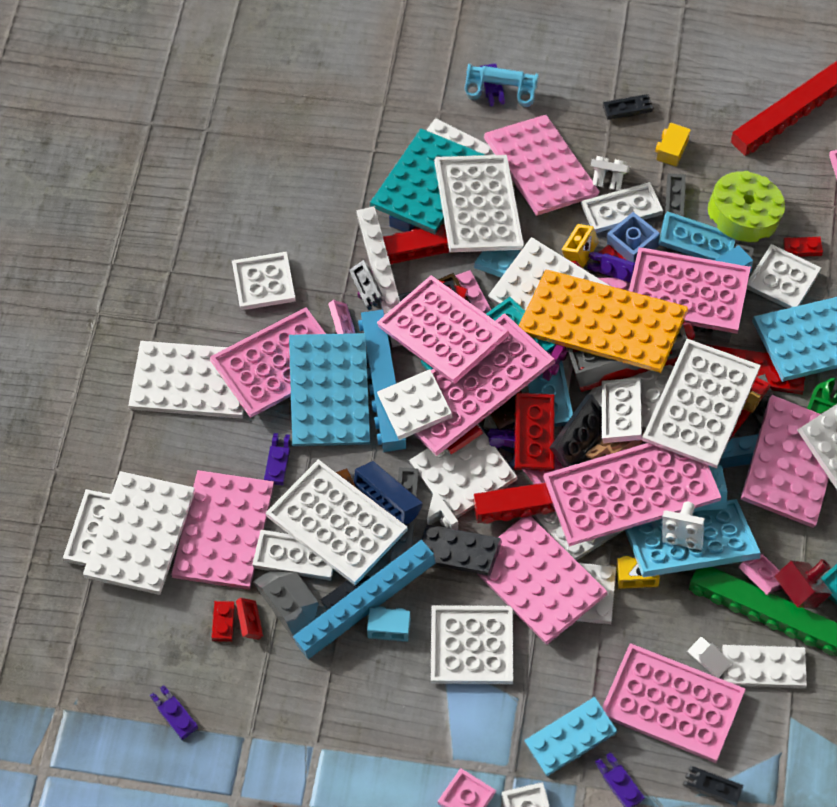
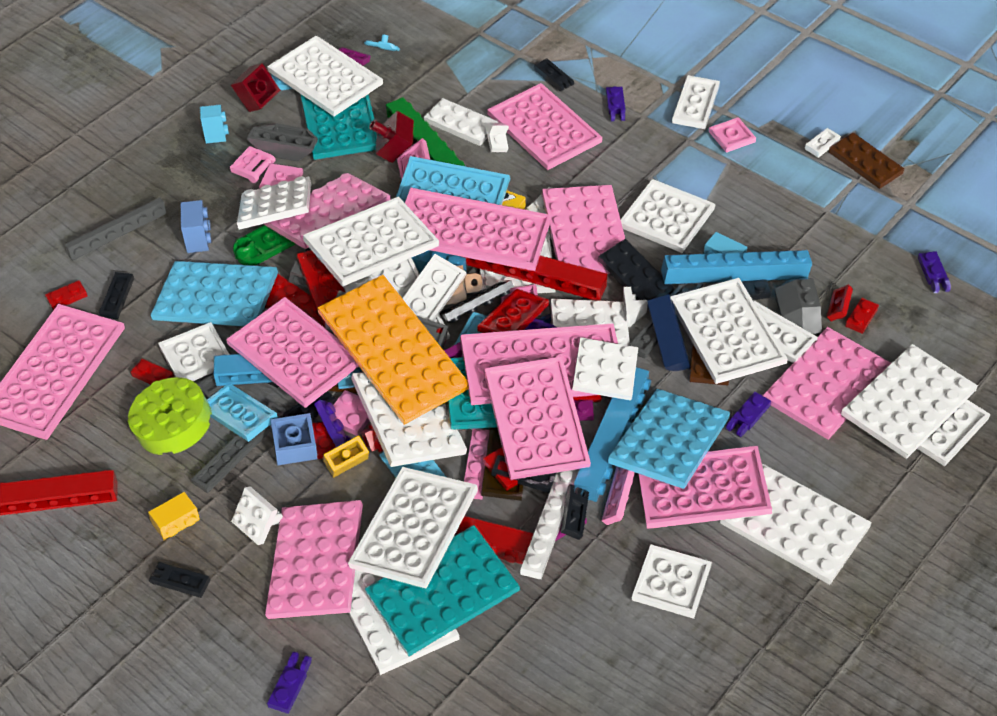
camera: 150 degrees left, 10 degrees down
medium azure piece [465,64,539,107] -> none
medium azure plate [524,697,617,776] -> none
white plate [581,182,663,233] -> none
white plate [662,502,704,550] -> none

